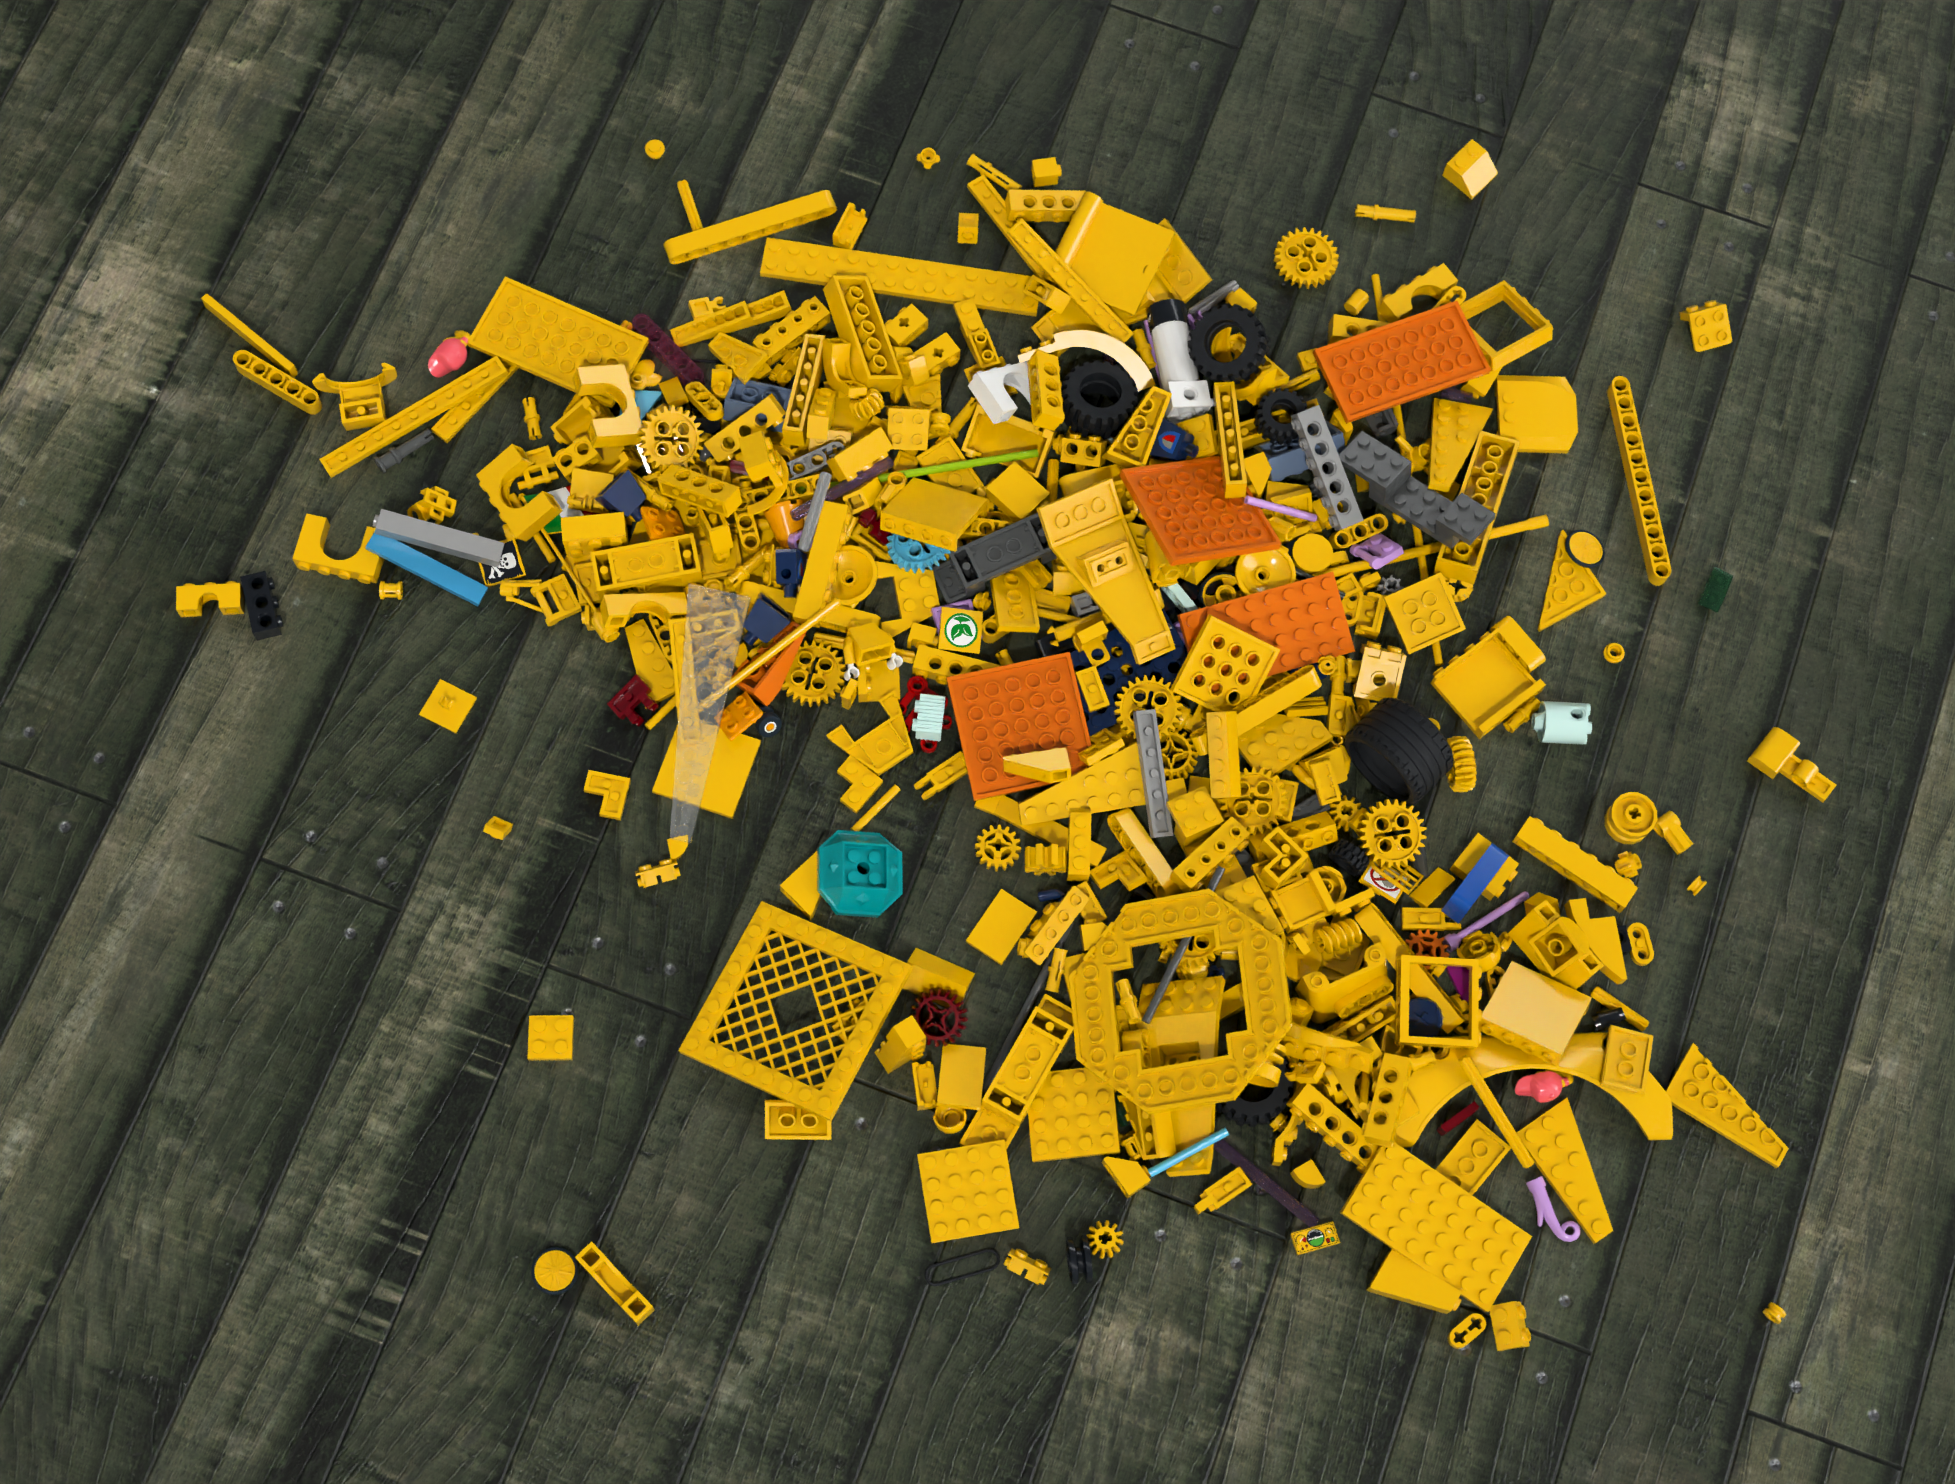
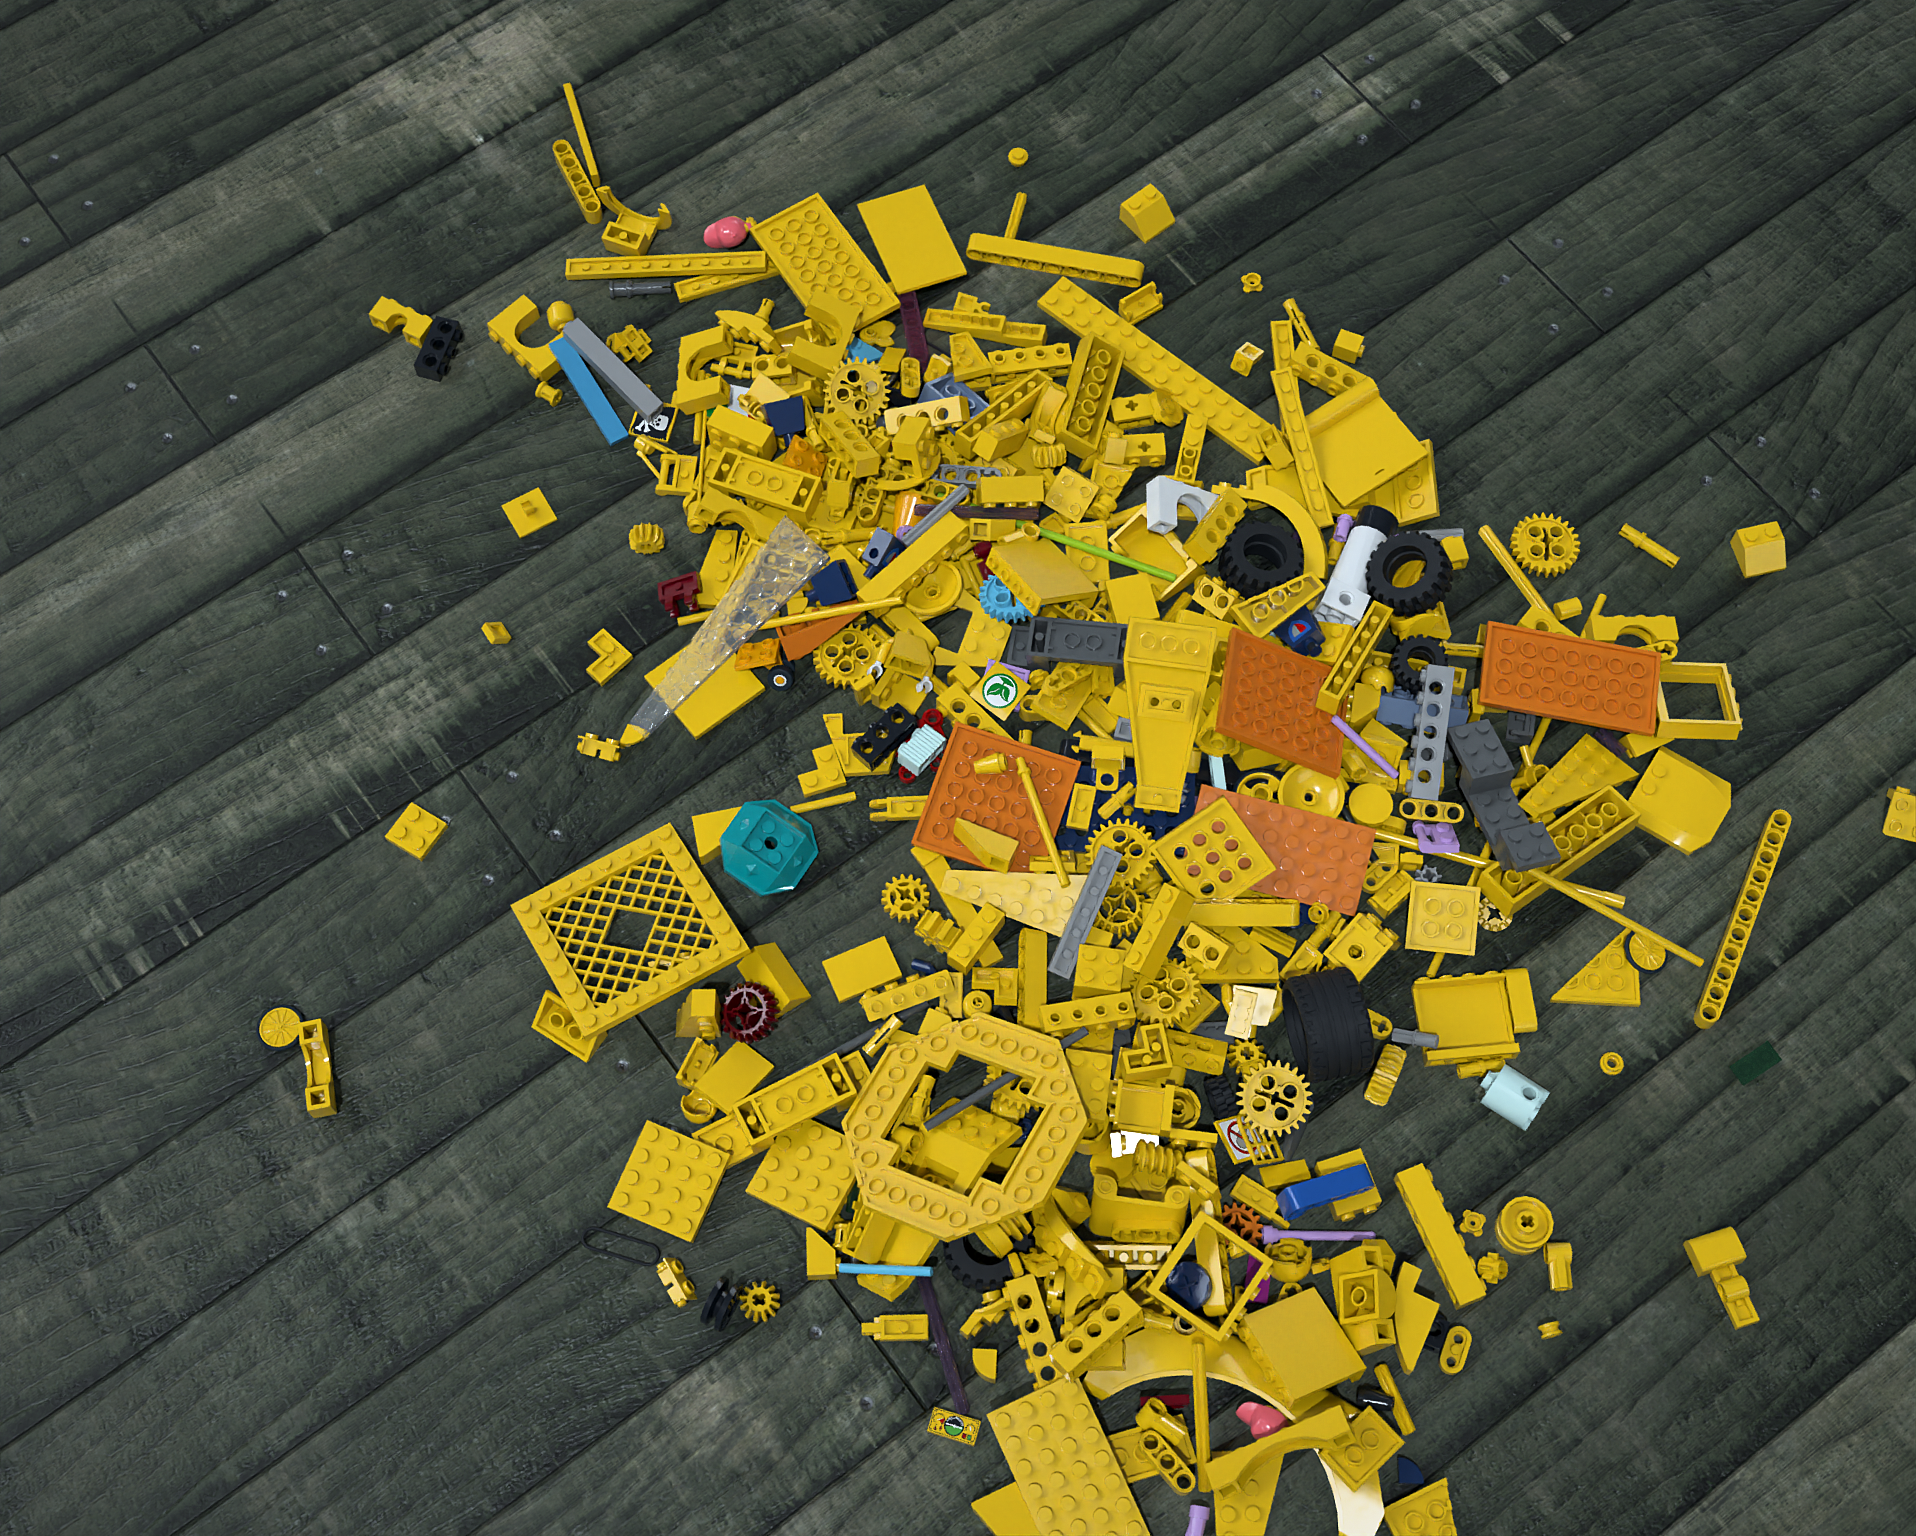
camera: 40 degrees right, 5 degrees down
none -> yellow head [547,301,575,333]
none -> yellow gear [629,522,665,555]
none -> yellow slope [715,310,782,356]
none -> black brick [851,702,918,772]
none -> yellow piece [857,184,967,295]
none -> yellow head [963,990,992,1019]
none -> yellow cone [974,752,1008,774]
none -> yellow tile [1007,1253,1024,1278]
none -> yellow bar [1015,757,1070,888]
none -> yellow beam [1041,663,1093,697]
none -> yellow axle [1097,781,1136,820]
none -> yellow slope [1119,183,1175,244]
none -> yellow piece [1135,1398,1188,1446]
none -> yellow beam [1139,1430,1196,1496]
none -> yellow plate [1148,387,1184,428]
none -> yellow plate [1176,1161,1222,1204]
none -> yellow brick [1177,922,1235,971]
none -> yellow arch [1204,1405,1357,1501]
none -> lavender pin [1333,514,1353,542]
none -> yellow hair [1360,666,1394,693]
none -> light grey axle [1392,1028,1439,1049]
none -> dark blue tile [1397,1457,1424,1485]
none -> yellow plate [1459,1210,1486,1237]
none -> yellow axle [1478,525,1559,622]
none -> yellow piece [1525,868,1704,967]

